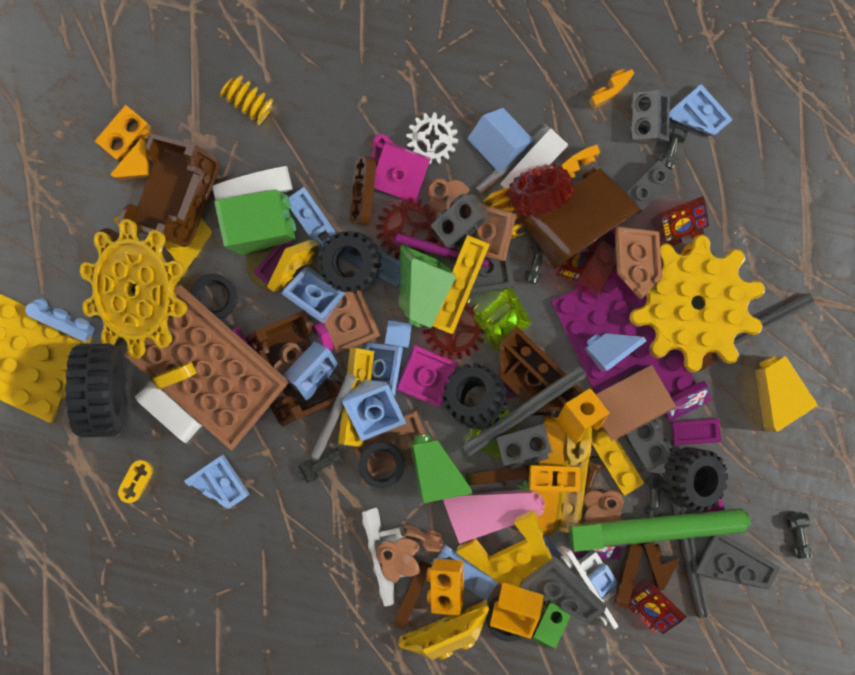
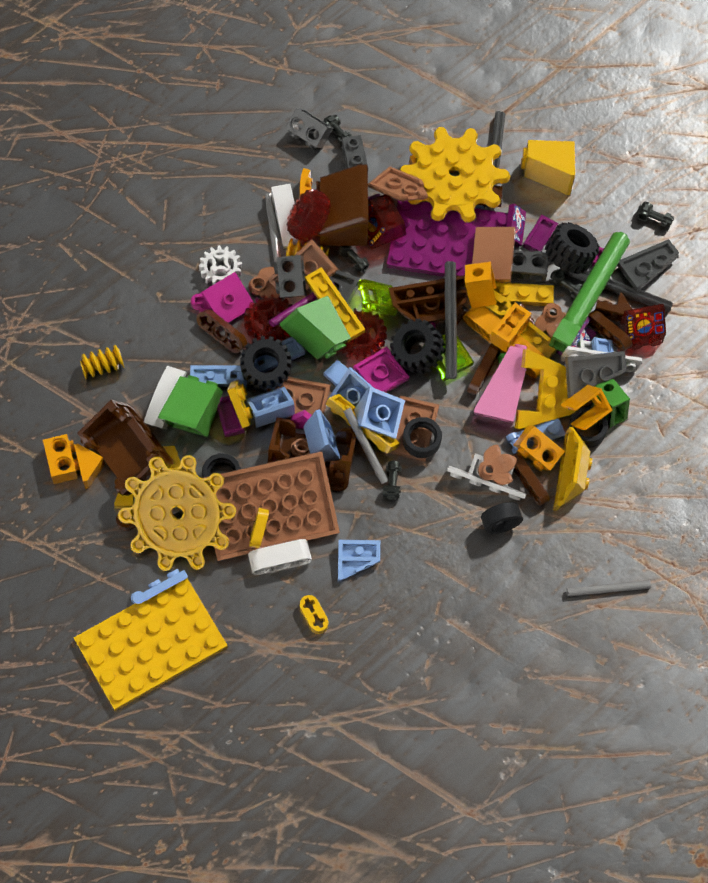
camera: 55 degrees left, 20 degrees down
black tyre [65,343,125,438] -> none
nougat plate [404,525,444,552] -> none
bright green slope [409,433,472,503] -> none
light blue slope [468,108,535,173] -> none
dark grey brick [496,424,553,469] -> none
light blue slope [584,333,646,372] -> none
light orange slope [590,69,634,110] -> none
clear red slope [651,196,710,247] -> none
light blue wing [669,84,733,136] -> none
none -> black tyre [481,502,523,534]

